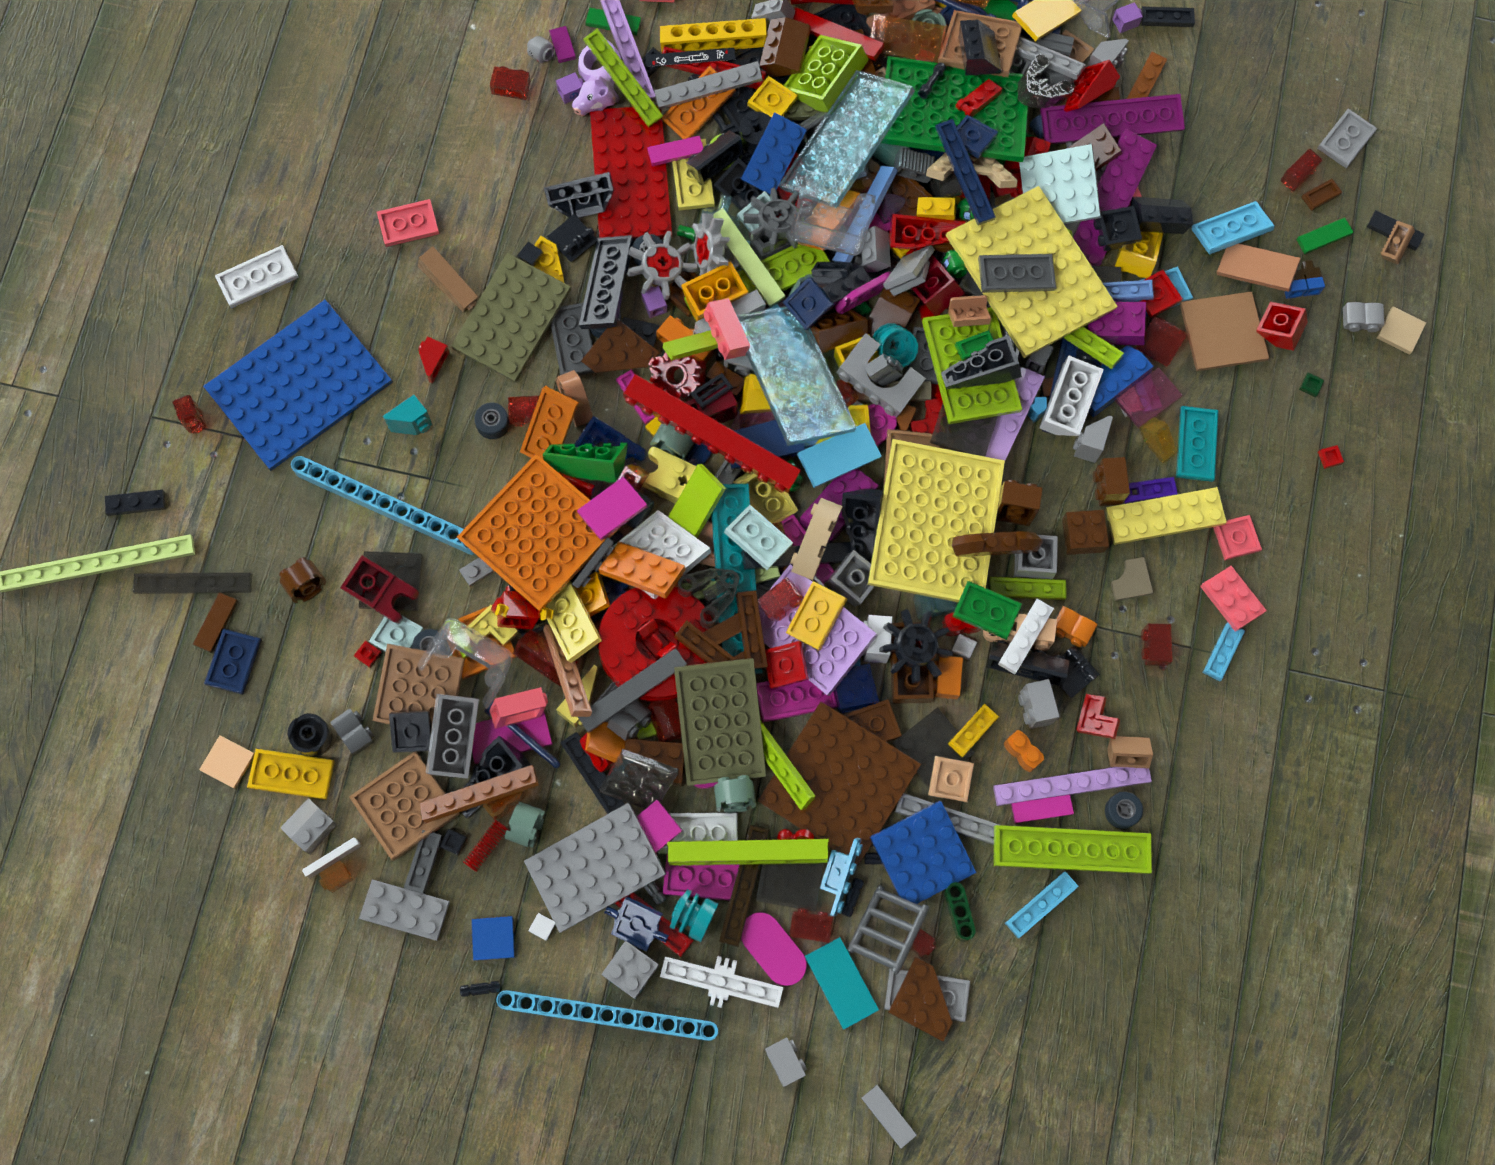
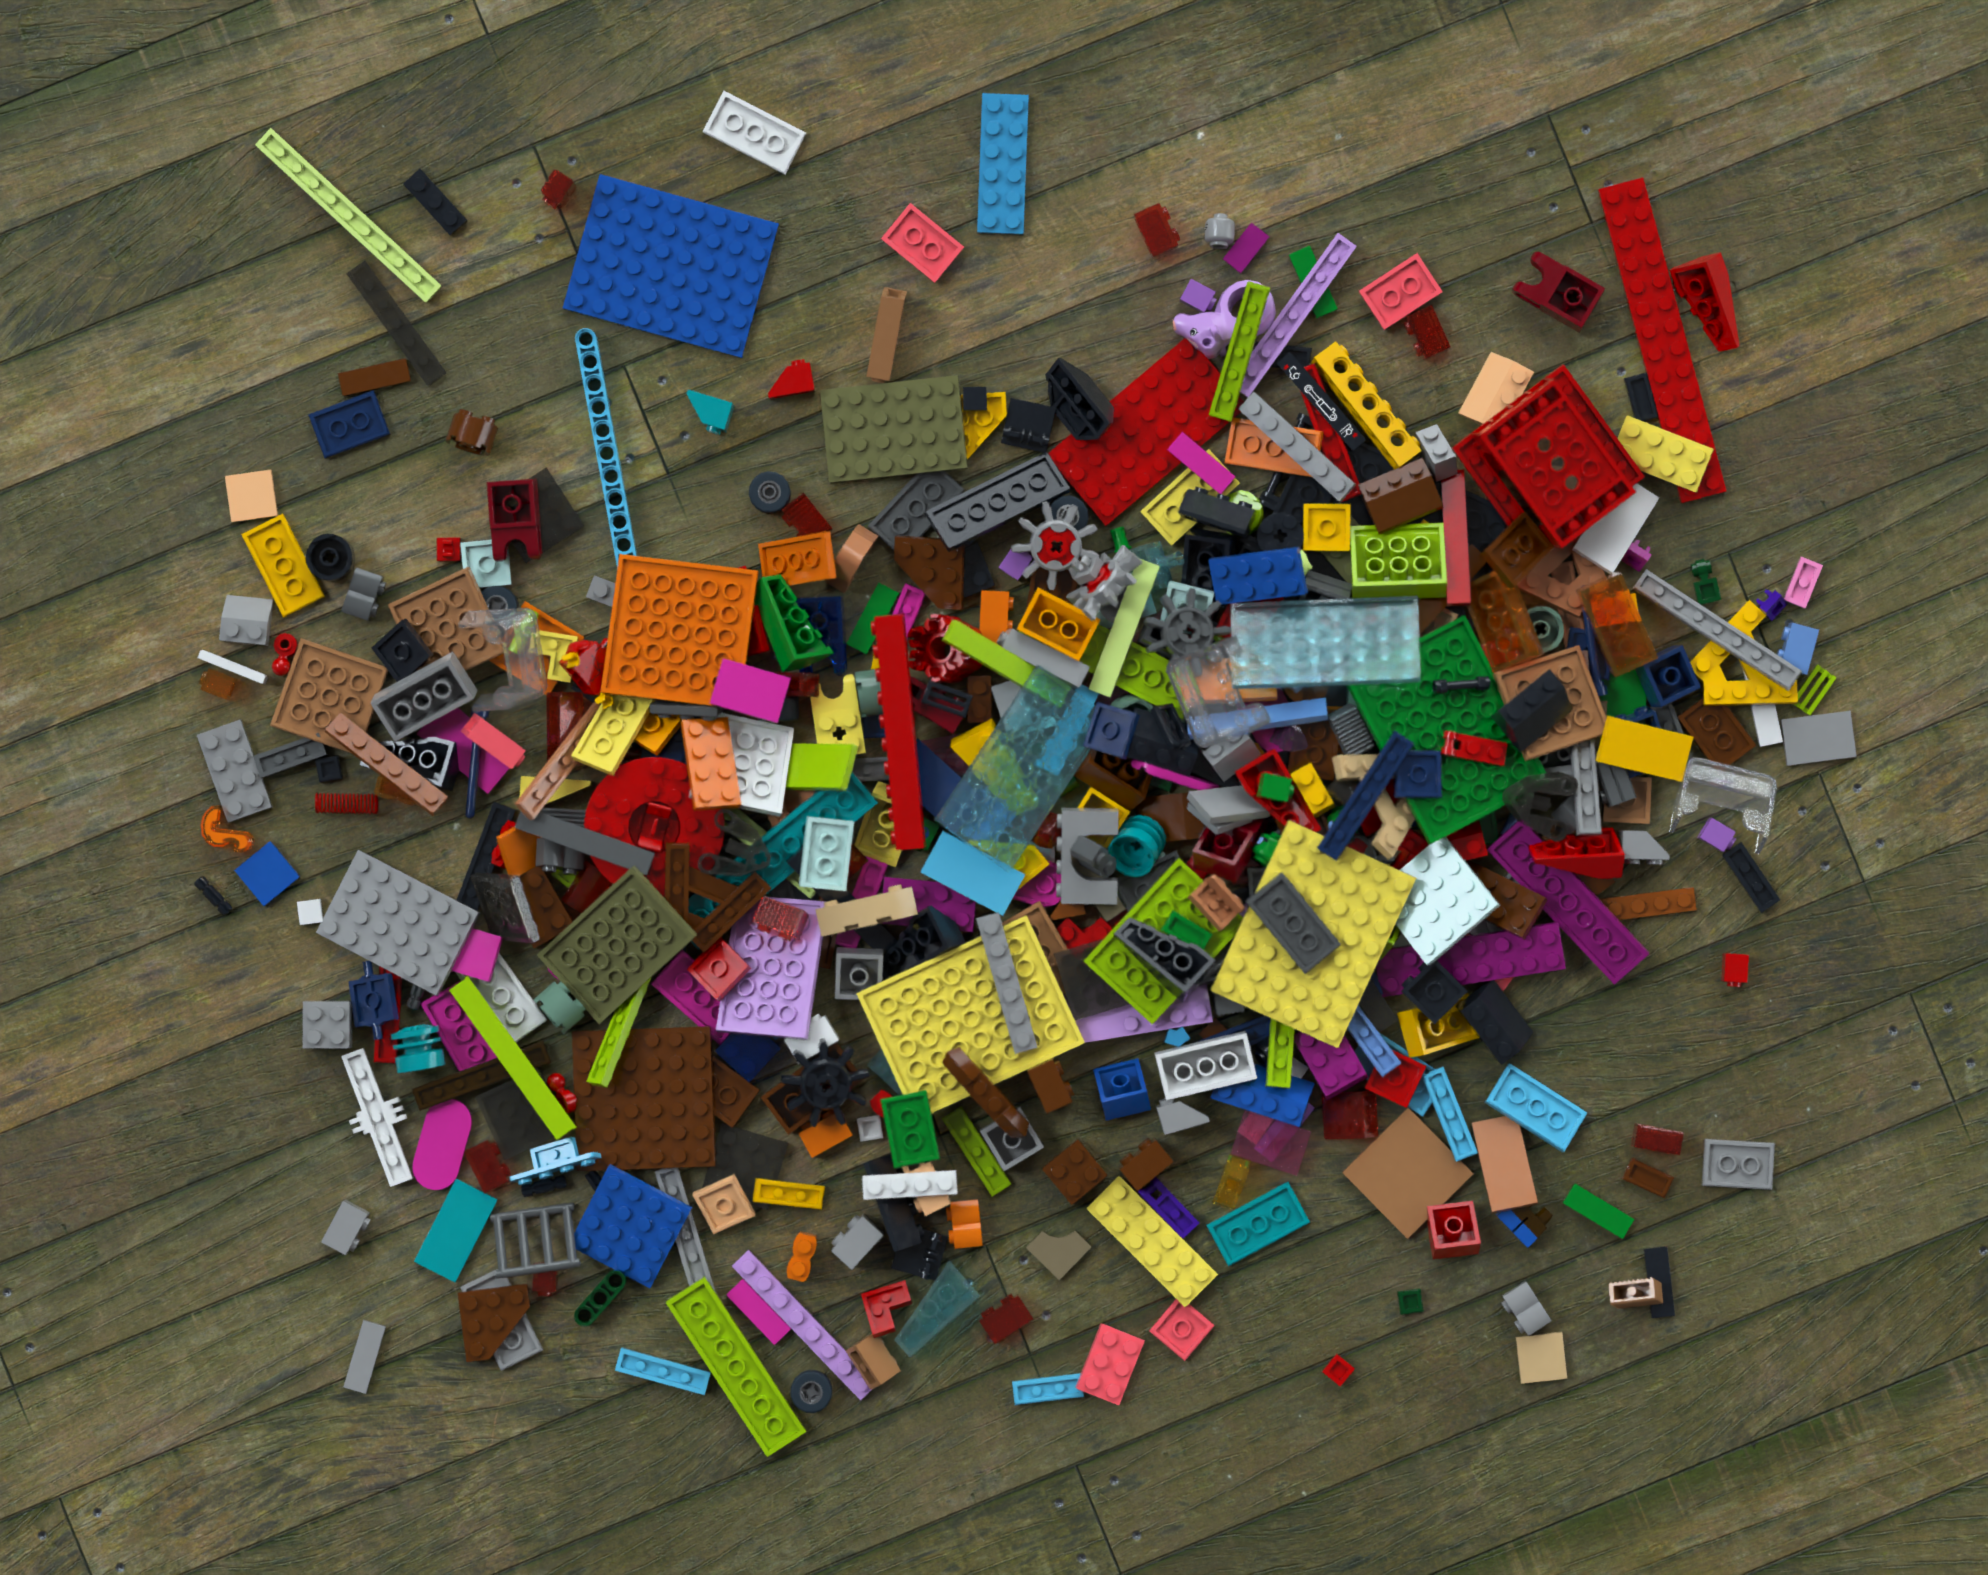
camera: 65 degrees right, 15 degrees up
medium azure beam [497,990,718,1041] -> none
sand green brick [505,801,545,848] -> none
coral brick [704,298,750,360] -> none
yellow tile [786,581,847,651] -> none
none -> clear orange animal [201,805,254,852]
none -> red plate [272,633,298,676]
none -> green tile [846,583,899,655]
none -> clear light blue wedge [895,1261,982,1358]
none -> light grey plate [976,912,1037,1054]
none -> dark azure plate [977,93,1029,235]
none -> light grey tile [1072,555,1104,585]
none -> blue slope [1093,1058,1151,1121]
none -> green brick [1256,773,1294,803]
none -> medium azure tile [1422,1066,1478,1162]
none -> red brick [1721,953,1749,987]

